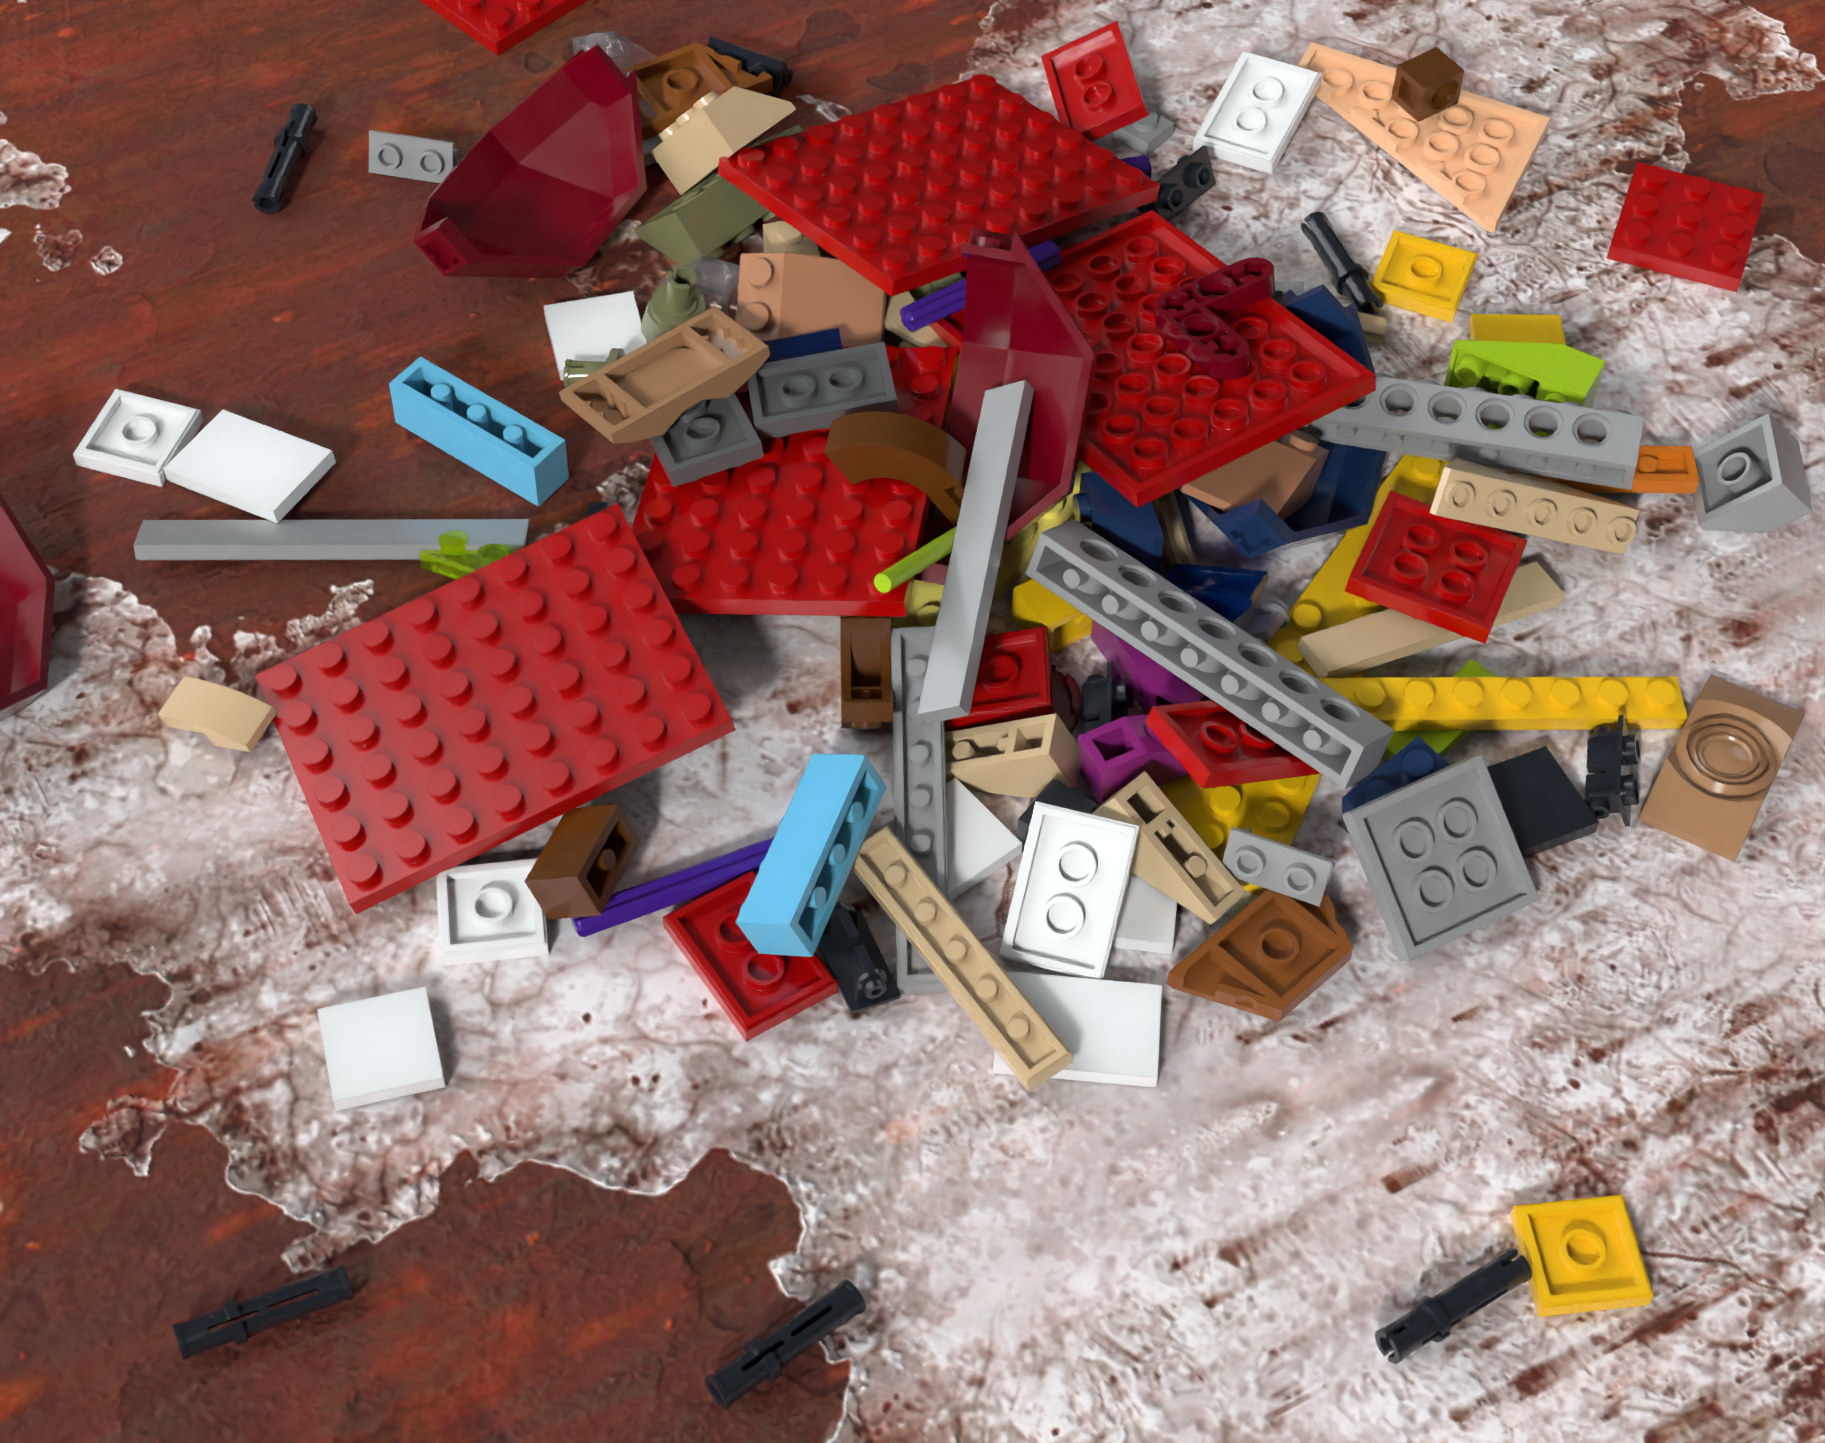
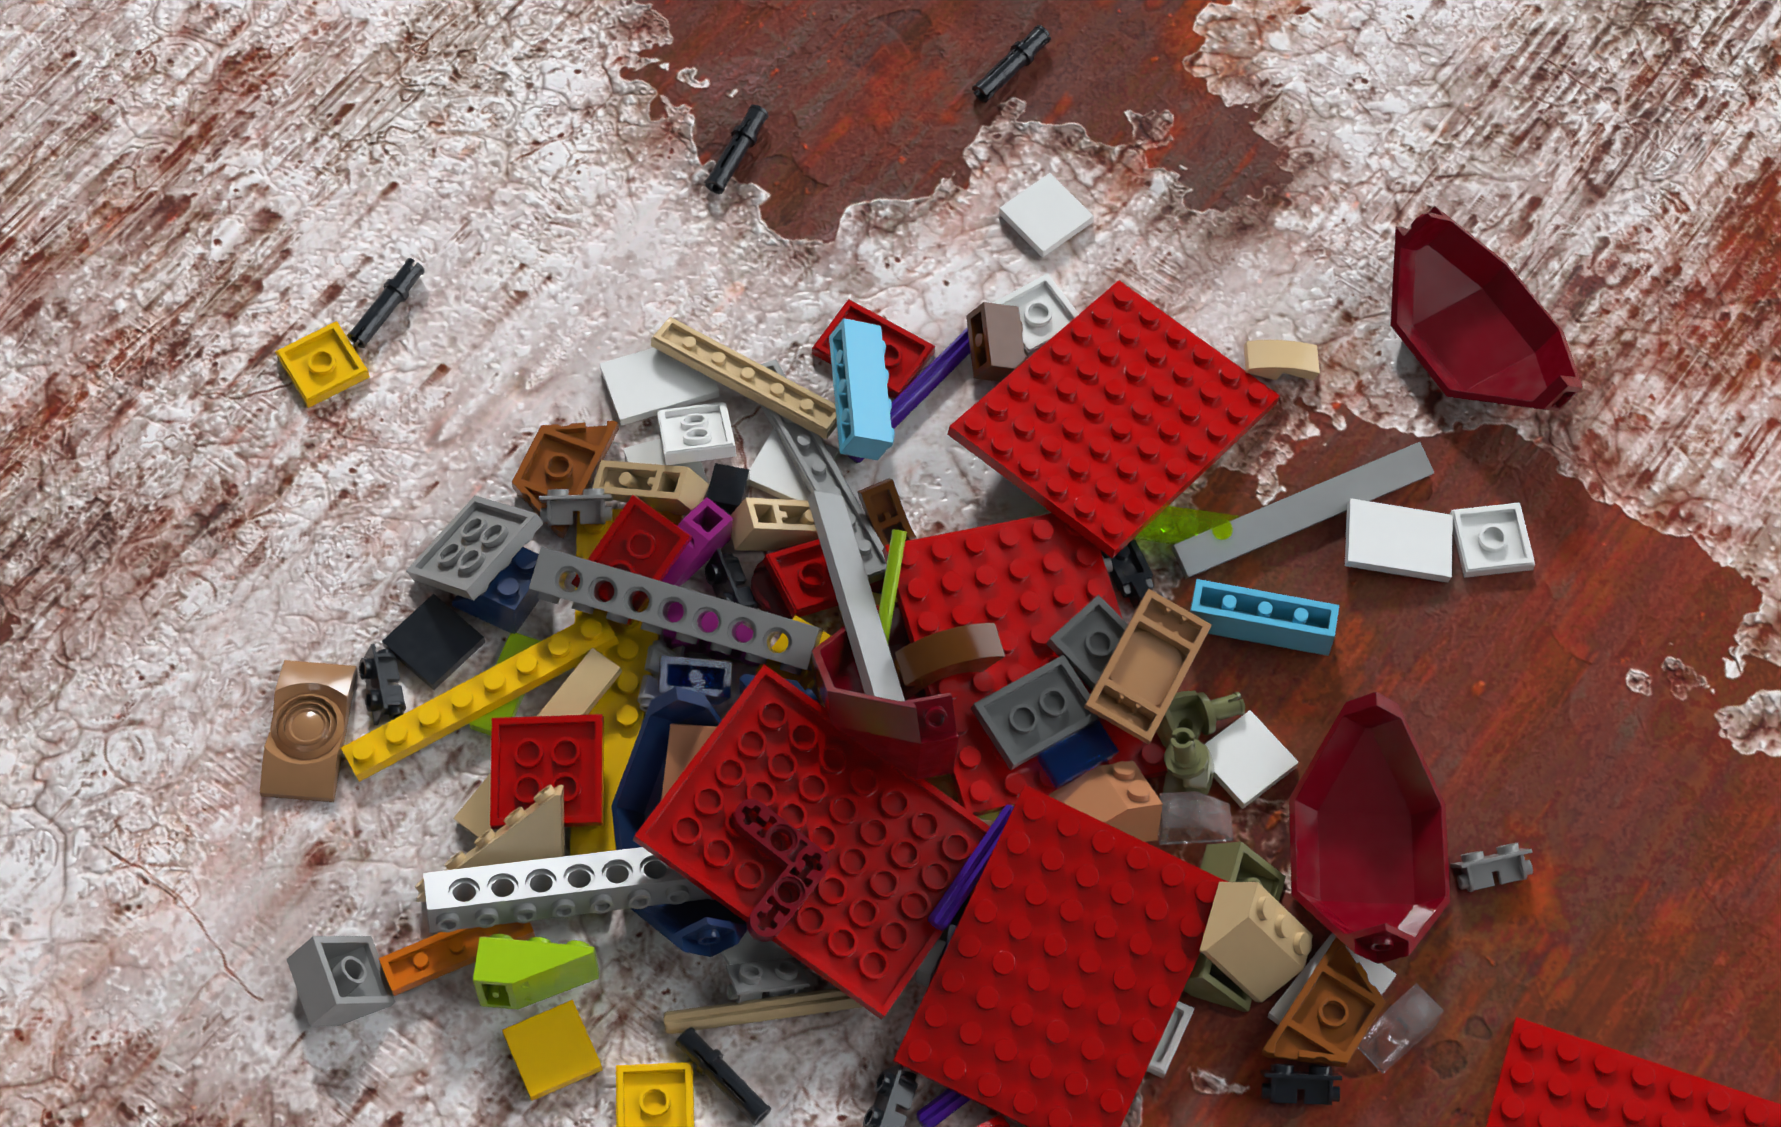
camera: 155 degrees right, 10 degrees up
black pin [252,103,318,214] -> none
black hinge [818,901,901,1015] -> none

